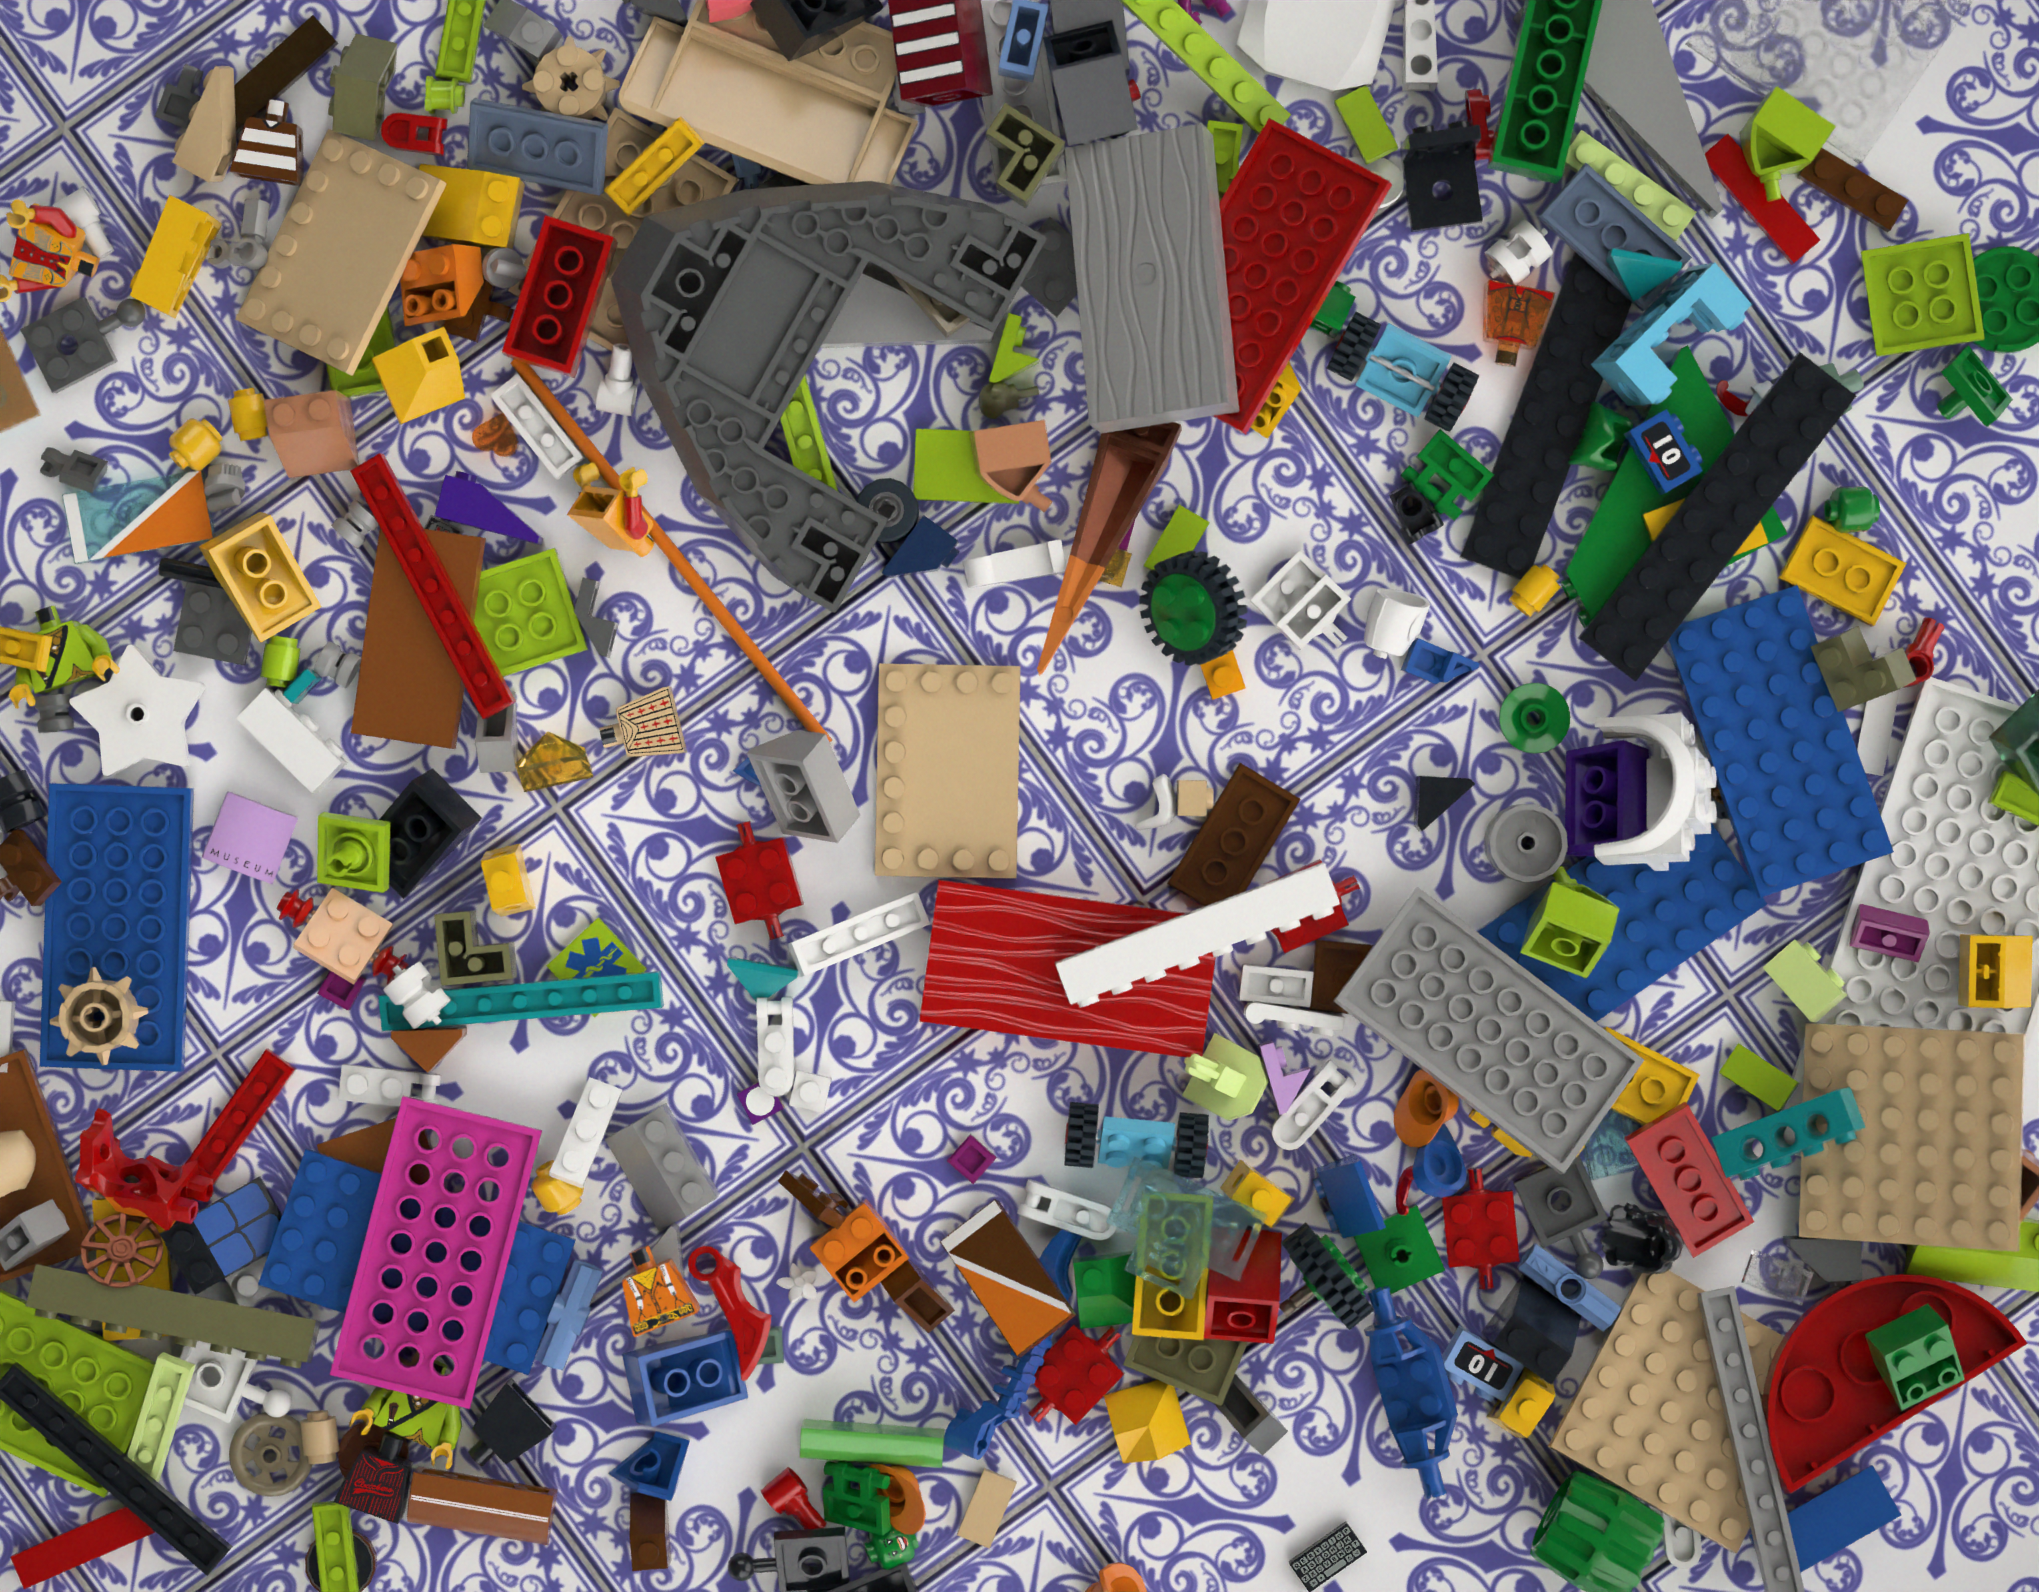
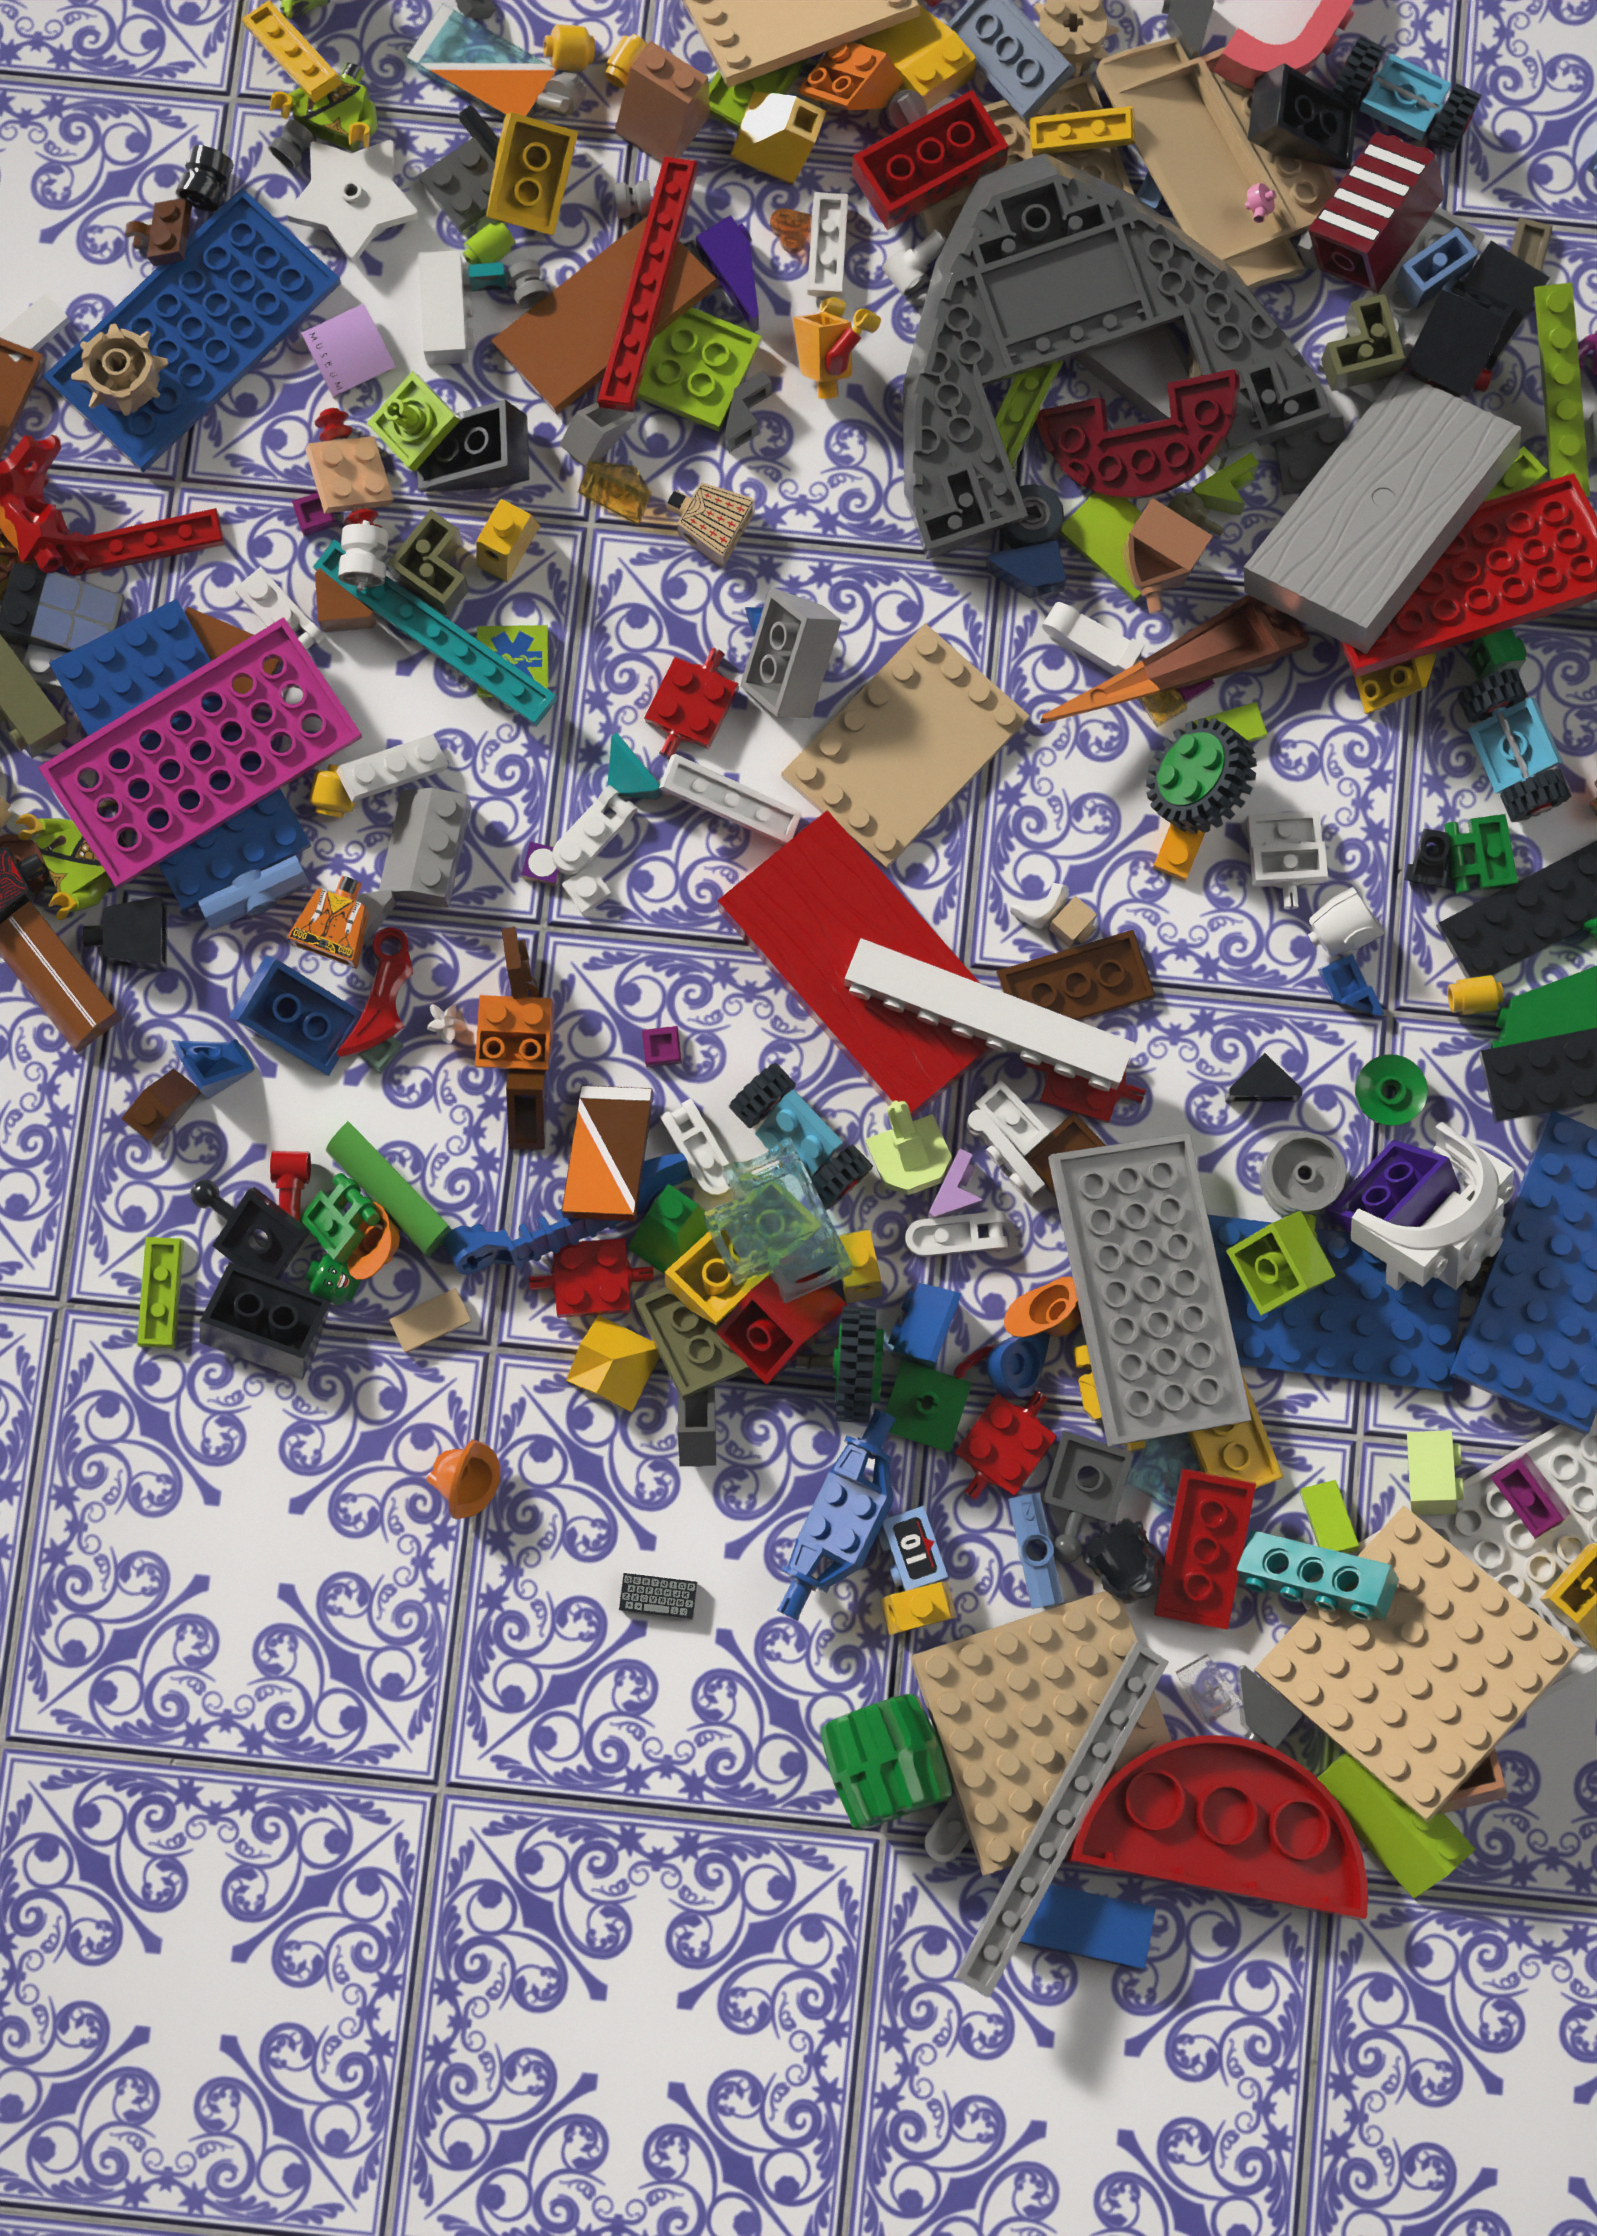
camera: 45 degrees right, 10 degrees down
reddish brown plate [443,275,514,343] -> none
orange piece [510,359,832,742] -> none
black slope [1482,1274,1581,1385] -> none
green slope [1865,1304,1965,1410] -> none
none -> dark red plate [1036,369,1240,499]
none -> bright pink piece [1245,183,1277,223]

